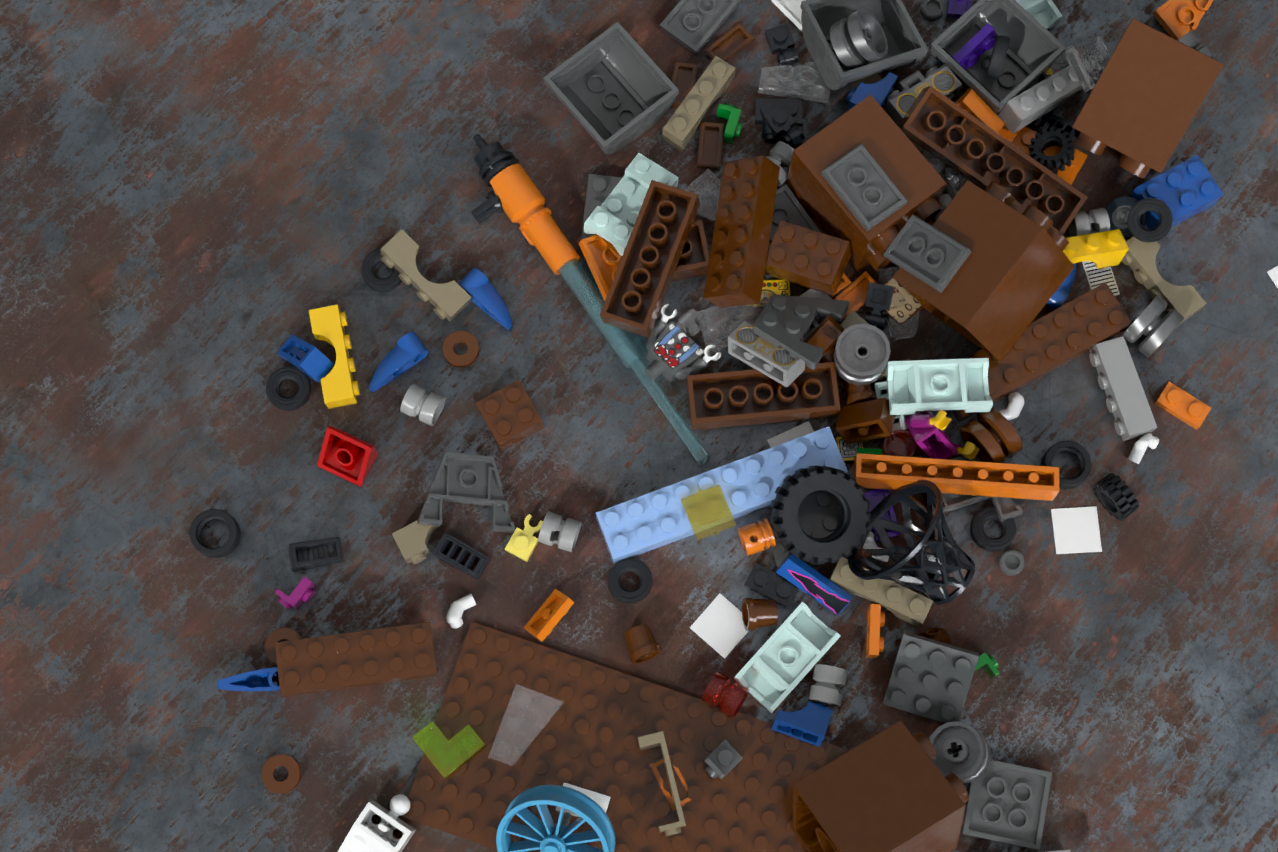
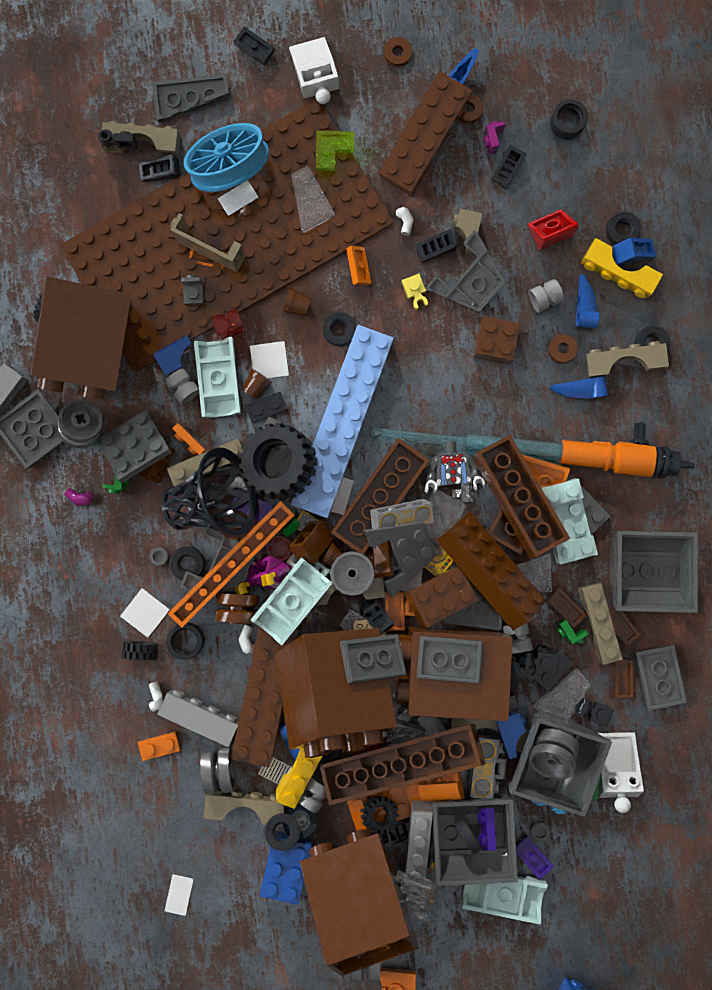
camera: 135 degrees right, 10 degrees up
light grey wheel [538,511,582,553] -> none
clear yellow piece [681,485,736,541] -> none
orange piece [737,518,776,556] -> none
blue tile [776,554,853,615] -> none
none -> magenta arm [64,488,94,506]

